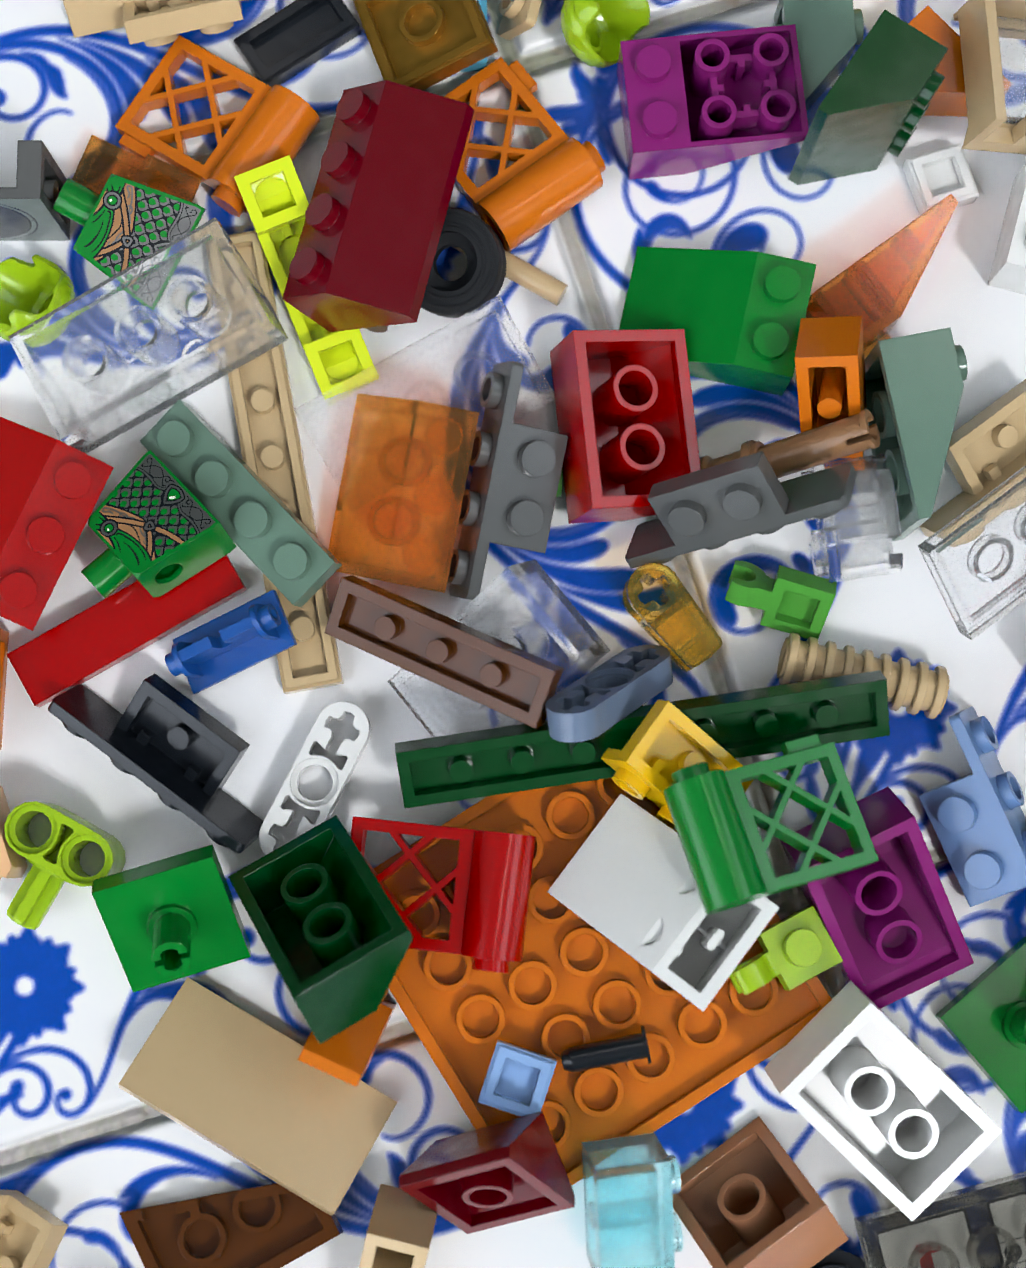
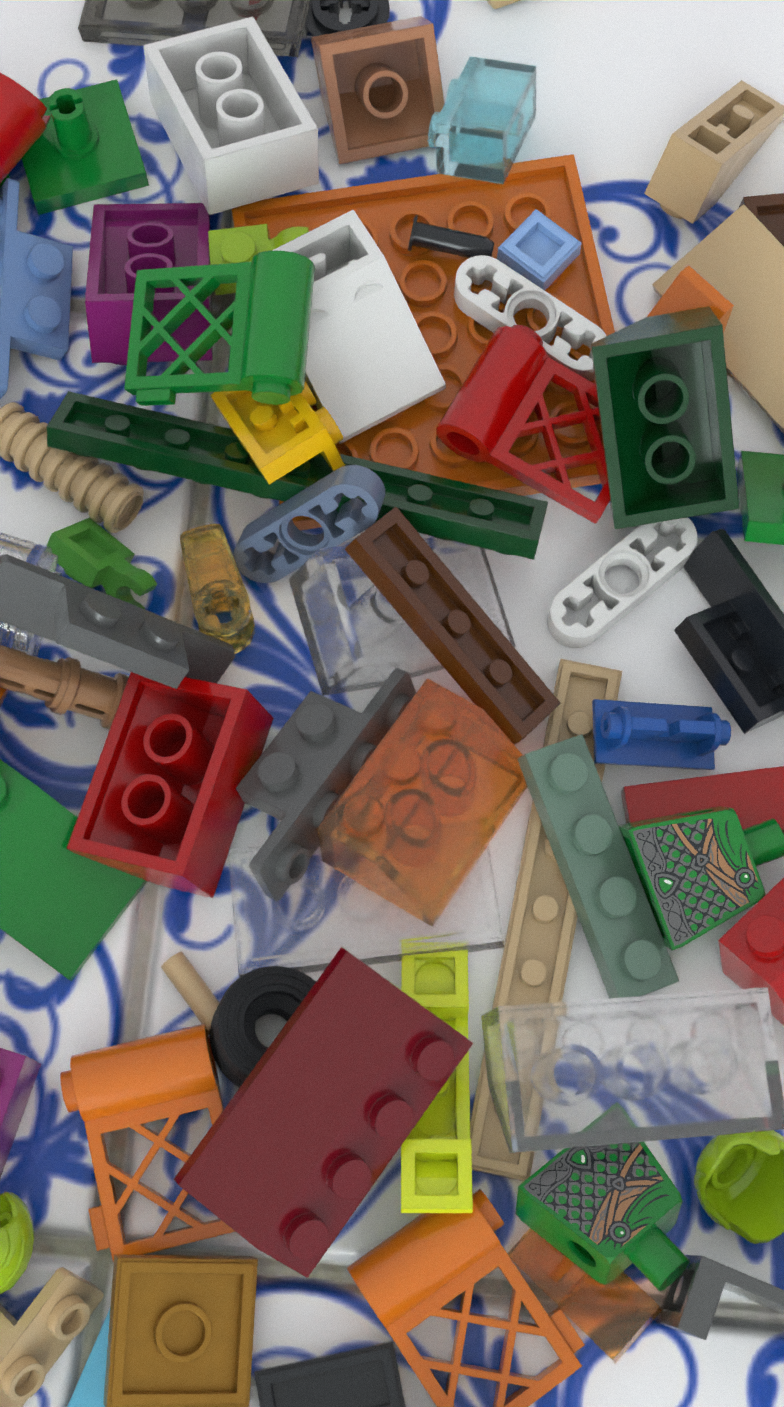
camera: 155 degrees left, 10 degrees down
dark red slope [399,1111,575,1234] -> none
none -> white beam [454,255,606,381]

